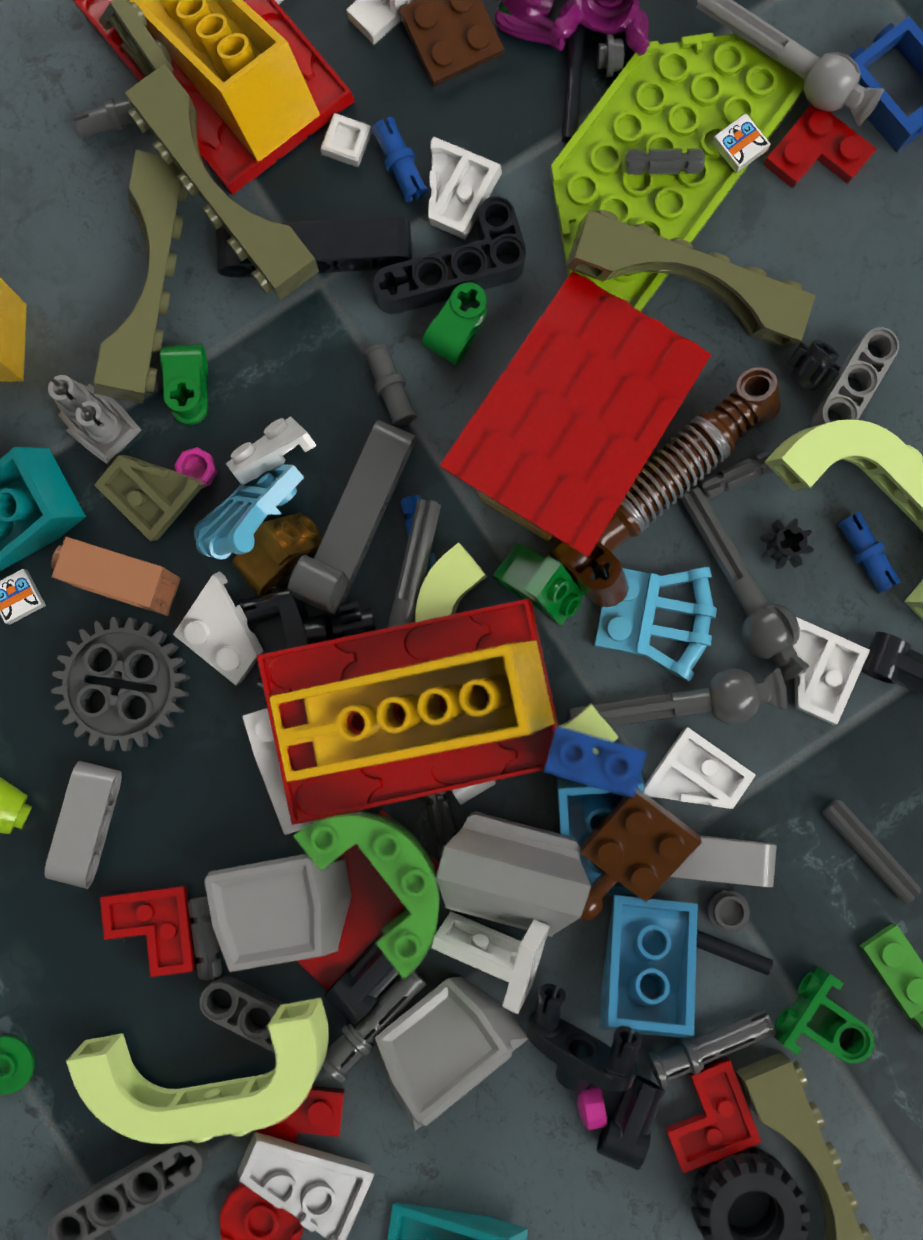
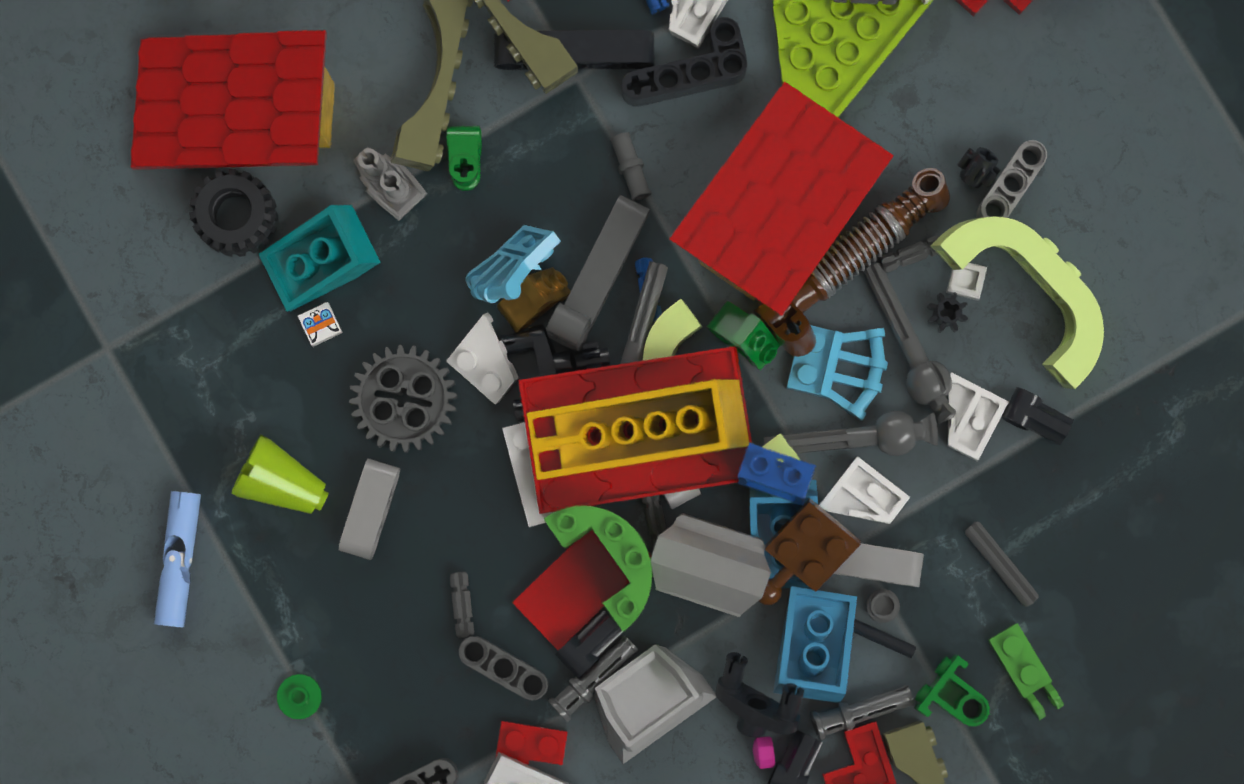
camera: 10 degrees right, 0 degrees up
nougat window [51,537,181,616] -> none
yellowish green arch [66,998,329,1144] -> none
olive wing [94,455,205,542] -> none
red plate [100,885,196,977] -> none
dark pink tile [174,447,218,488] -> none
light grey helmet [204,854,352,972] -> none
white wing [226,416,316,485] -> none
green piece [421,282,487,366] -> none
white bracket [432,911,550,1014] -> none
olive arch [565,210,816,349] -> none
blue pin [837,511,902,594] -> none
none -> white tile [946,263,987,300]

